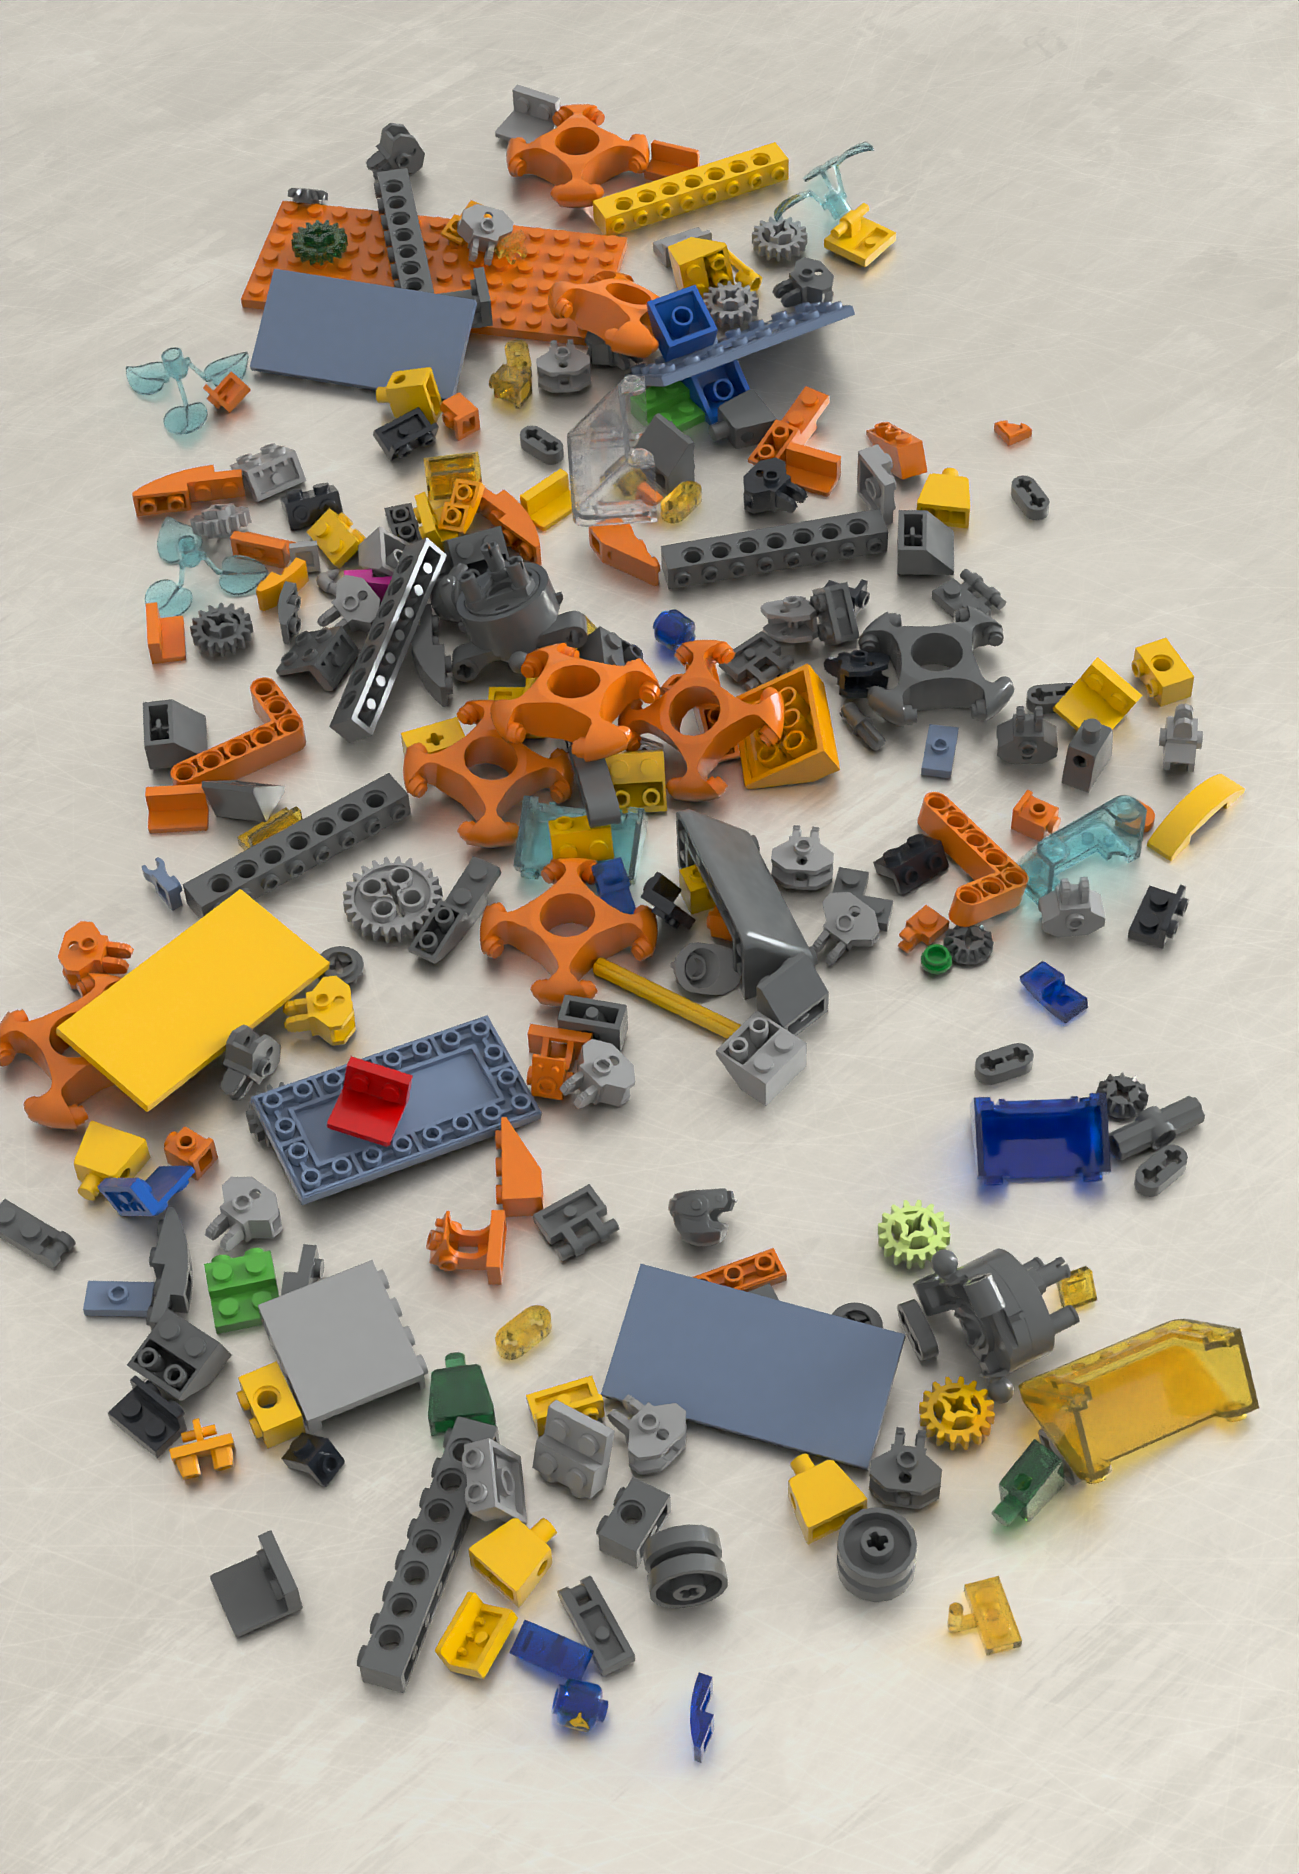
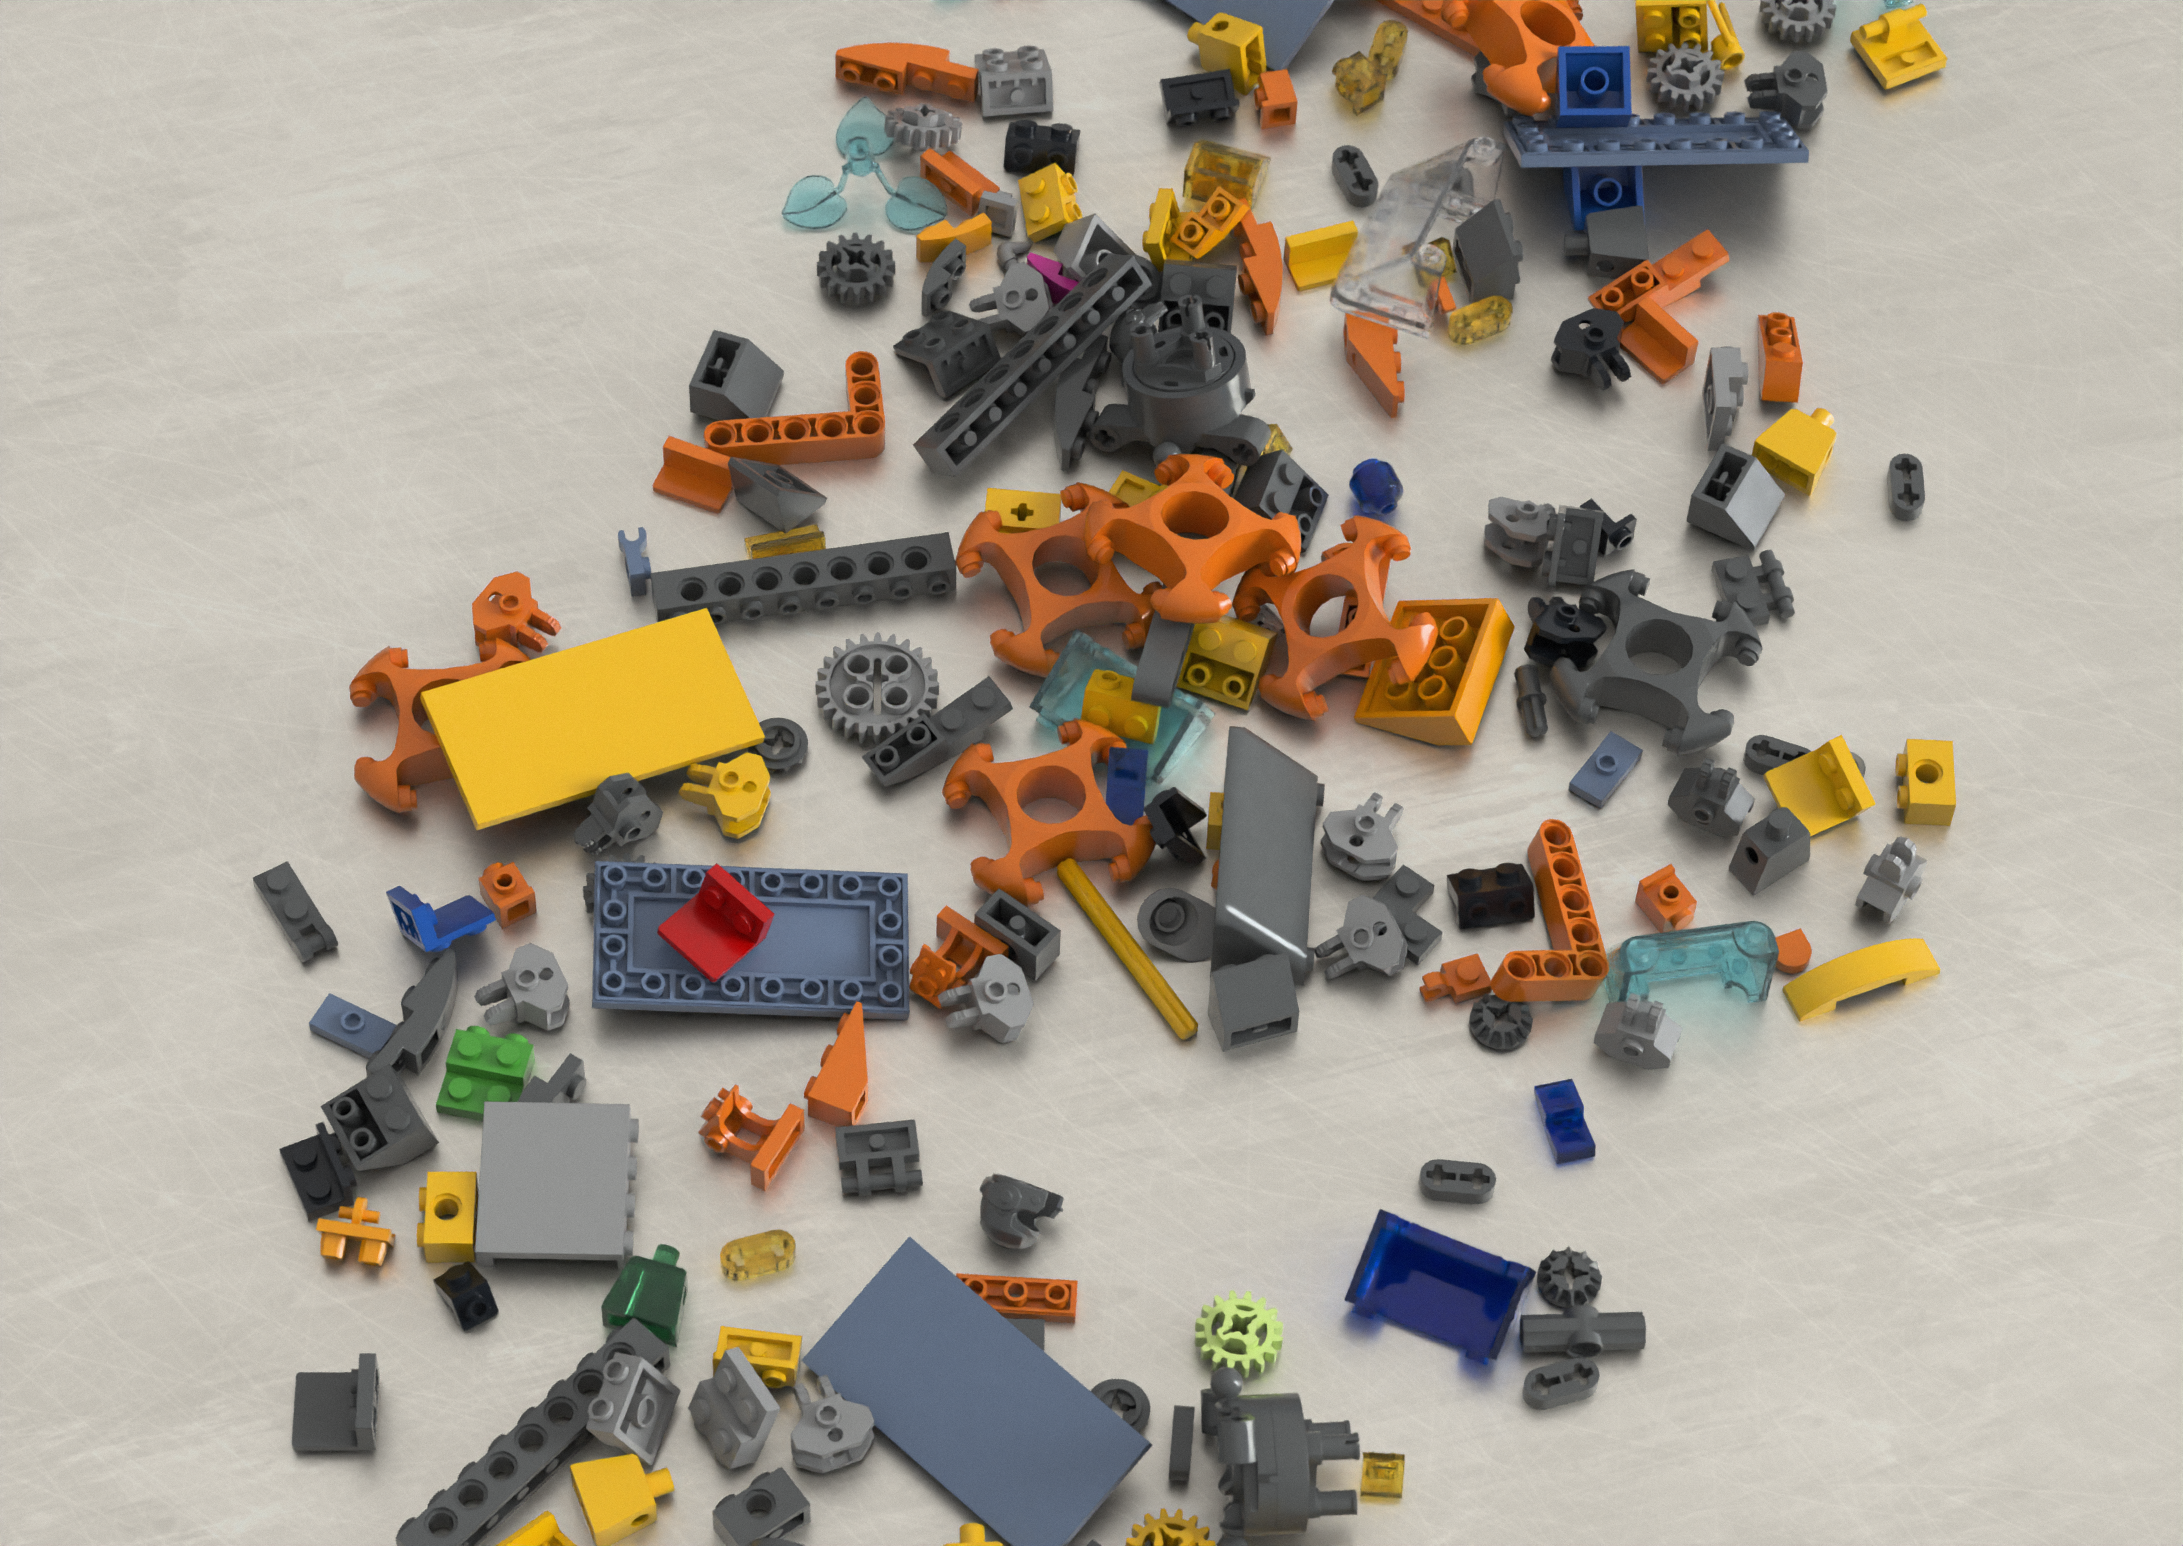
camera: 20 degrees right, 5 degrees up
yellow torso [74,1120,151,1201] -> none
orange panel [146,602,186,664] -> none
dark grey slope [384,503,422,544] -> none
light grey hinge [536,339,591,393] -> none
bright green plate [630,381,705,432] -> none
dark grey brick [661,508,888,589] -> none
light grey slope [716,1011,807,1106] -> none
dark grey plate [719,631,795,691] -> none
green plate [921,944,952,974] -> none
orange tile [994,420,1032,446] -> none
black bracket [1128,884,1189,949] -> none

